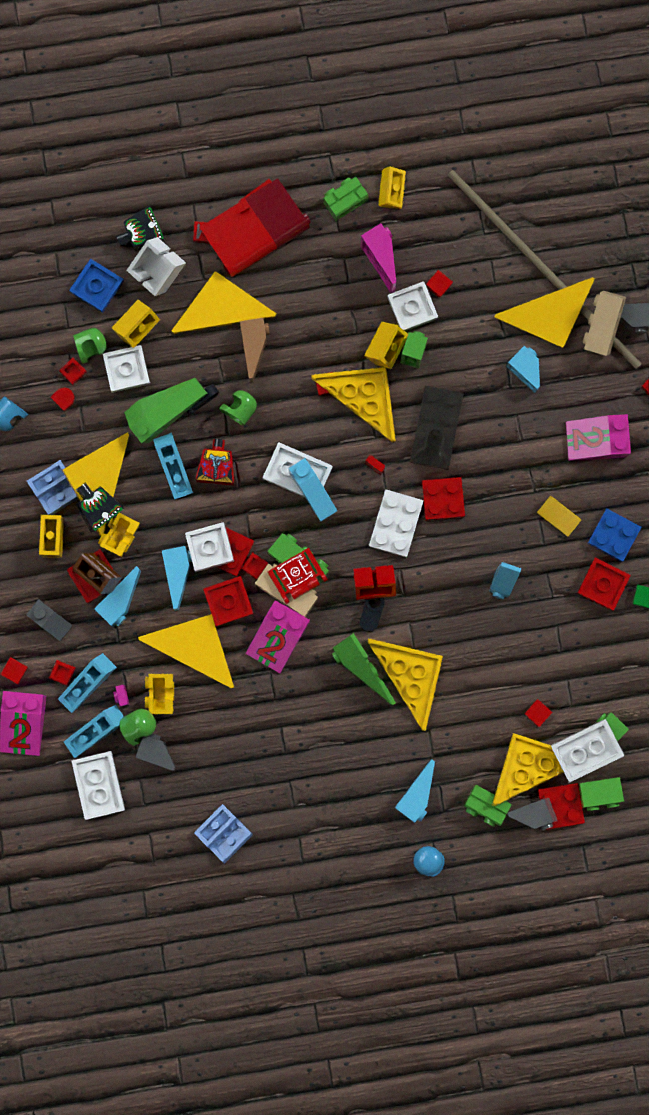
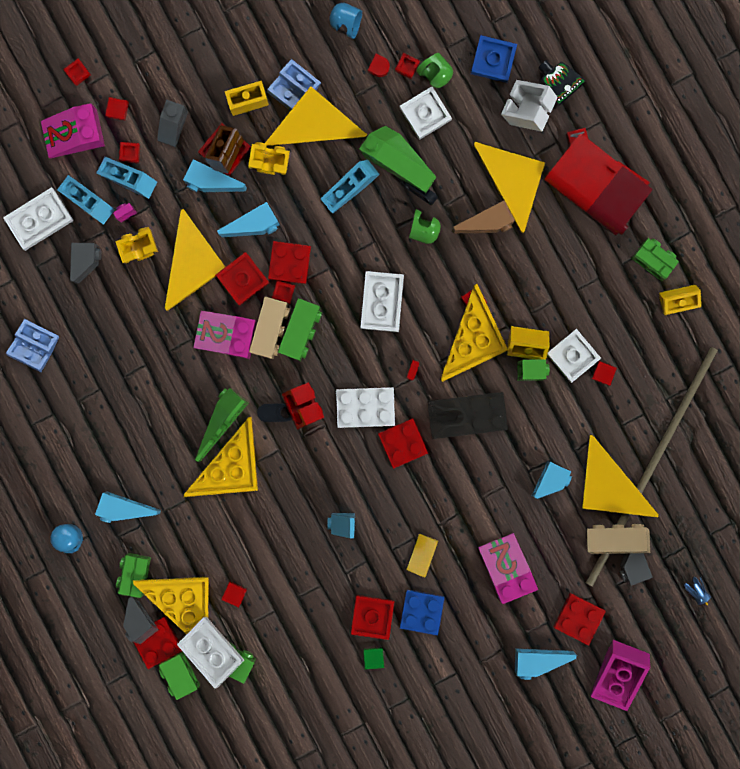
camera: 75 degrees right, 5 degrees up
torso [76,482,124,533] -> none
yellow brick [112,300,160,348] -> none
bright green helmet [119,709,156,746] -> none
white plate [185,522,234,572] -> none
torso [196,439,234,486] -> none
red piece [267,548,328,604] -> none
medium azure slope [288,458,337,522] -> none
dark pink slope [360,224,396,293] -> none

